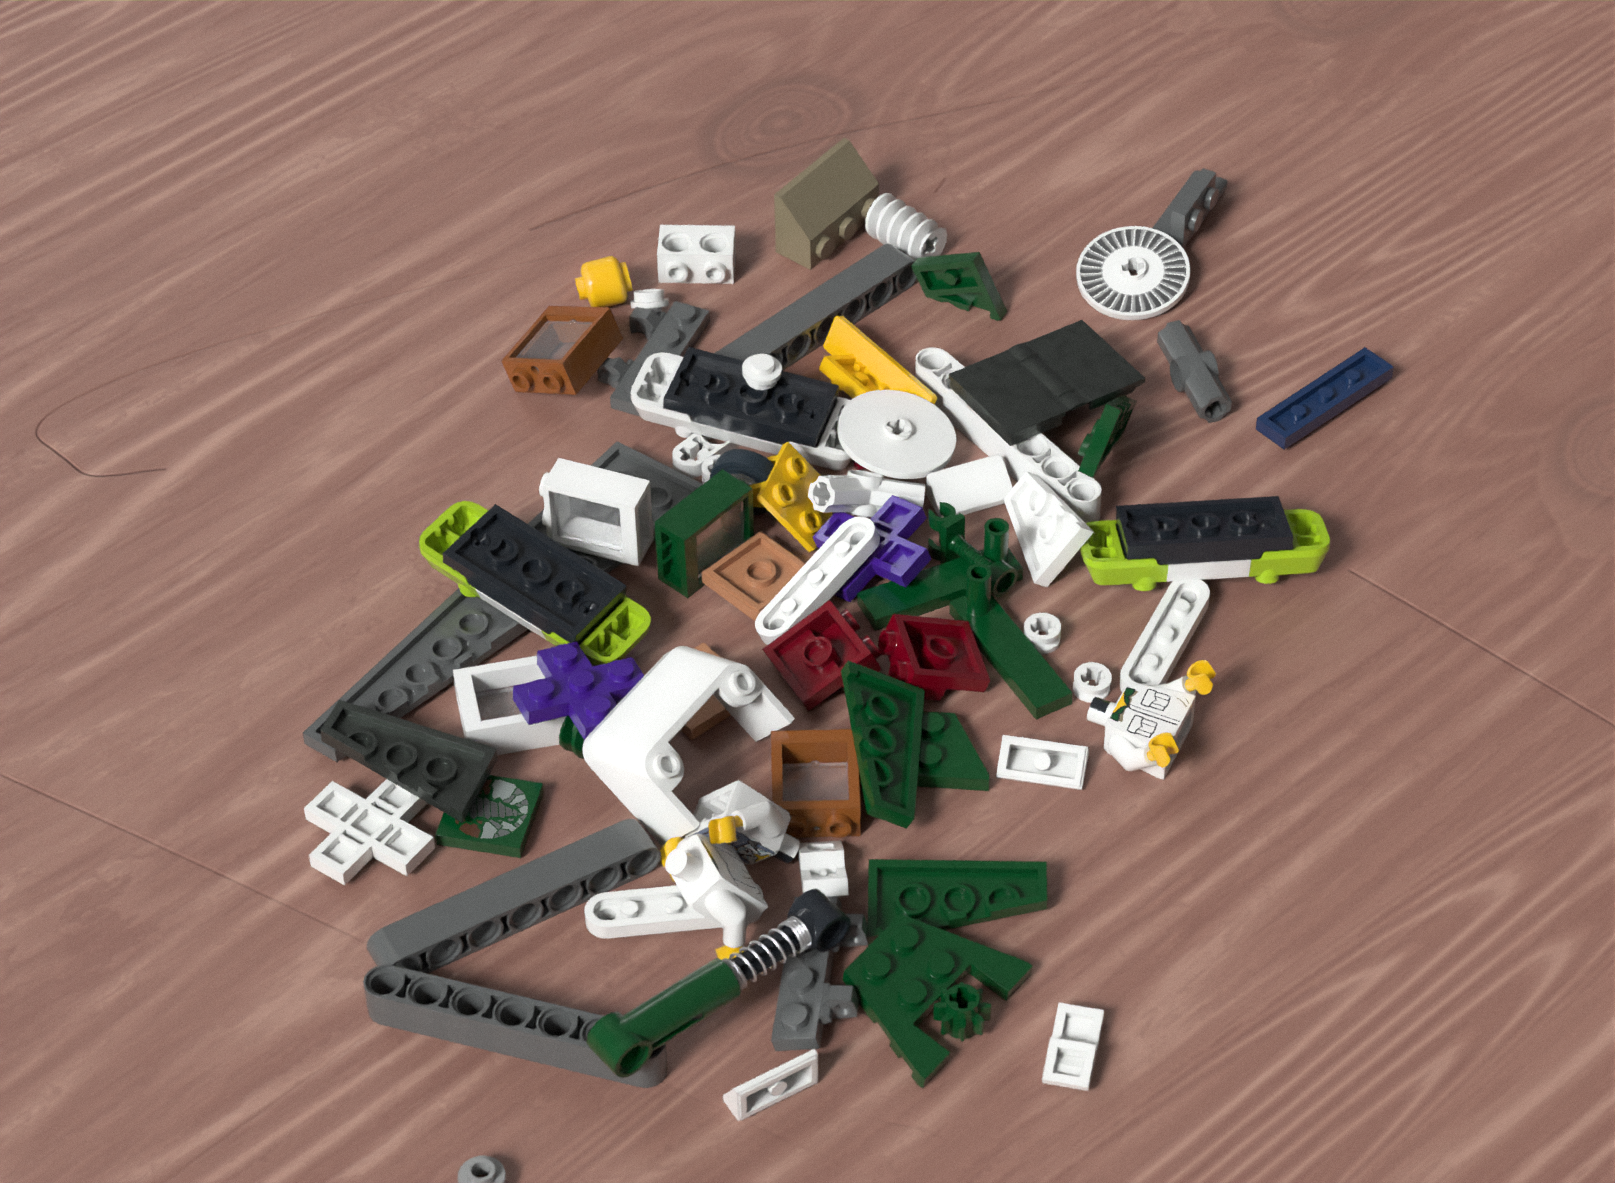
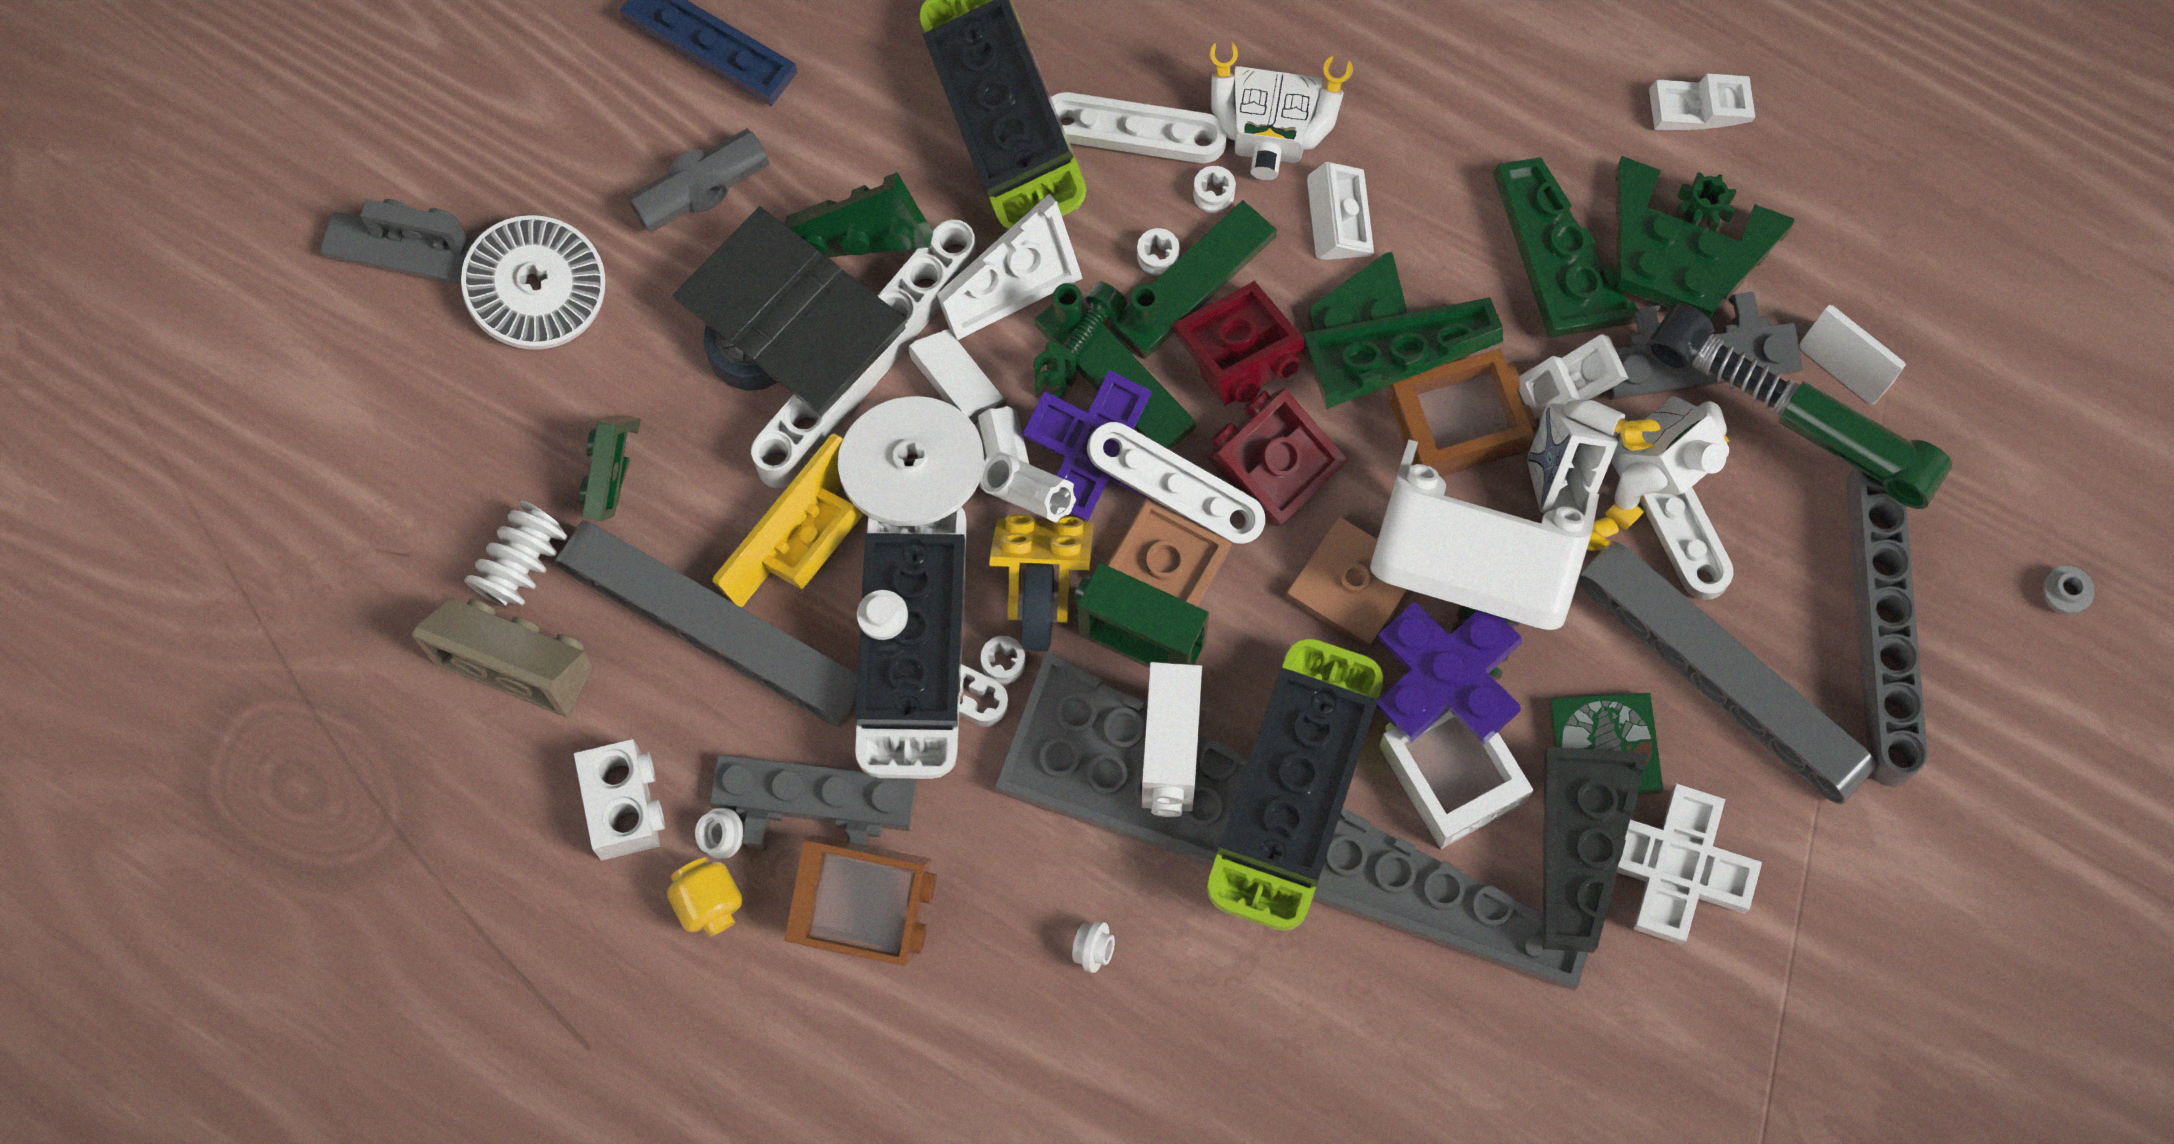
camera: 105 degrees left, 25 degrees up
none -> white plate [1072,921,1115,973]

